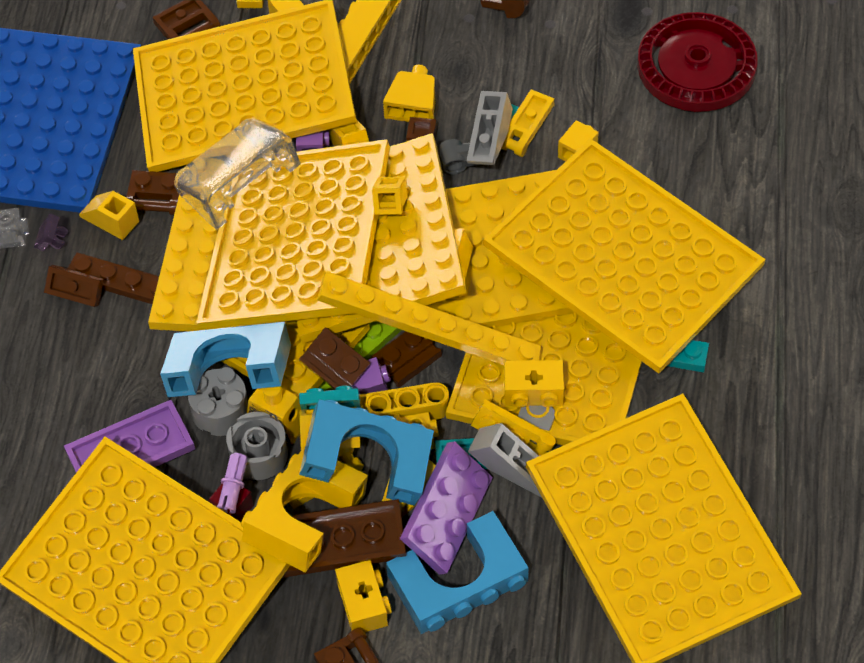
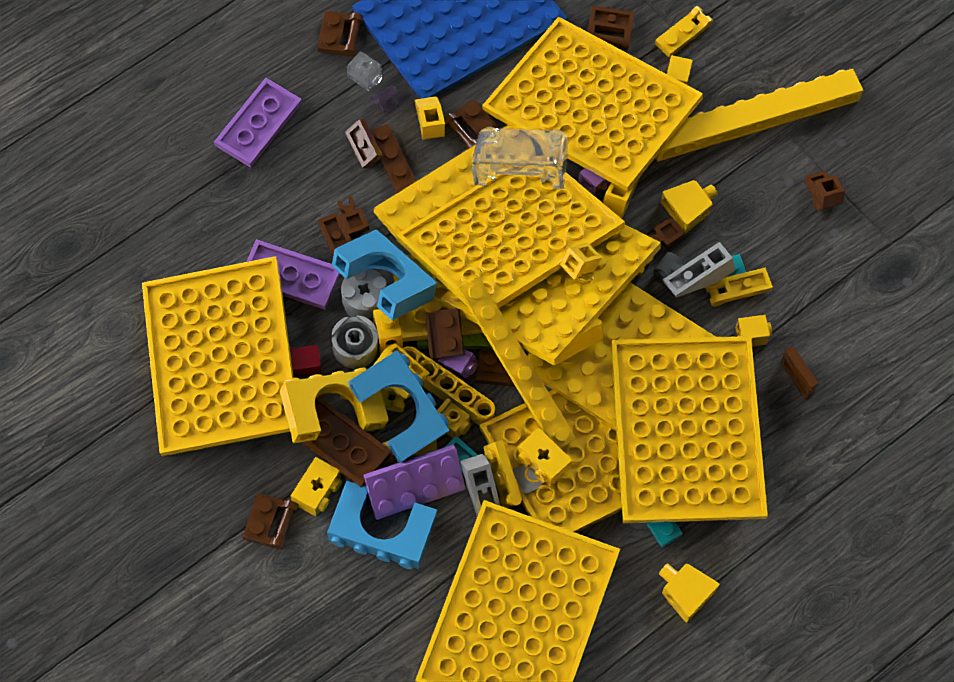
camera: 40 degrees right, 10 degrees up
lavender axle [217,453,248,514] -> none
teal plate [299,386,361,409] -> none
dark red piece [637,12,757,112] -> none
none -> reddish brown plate [317,212,351,256]
none -> reddish brown plate [337,196,370,237]
none -> yellow torso [659,563,720,623]
none -> reddish brown plate [780,346,819,400]

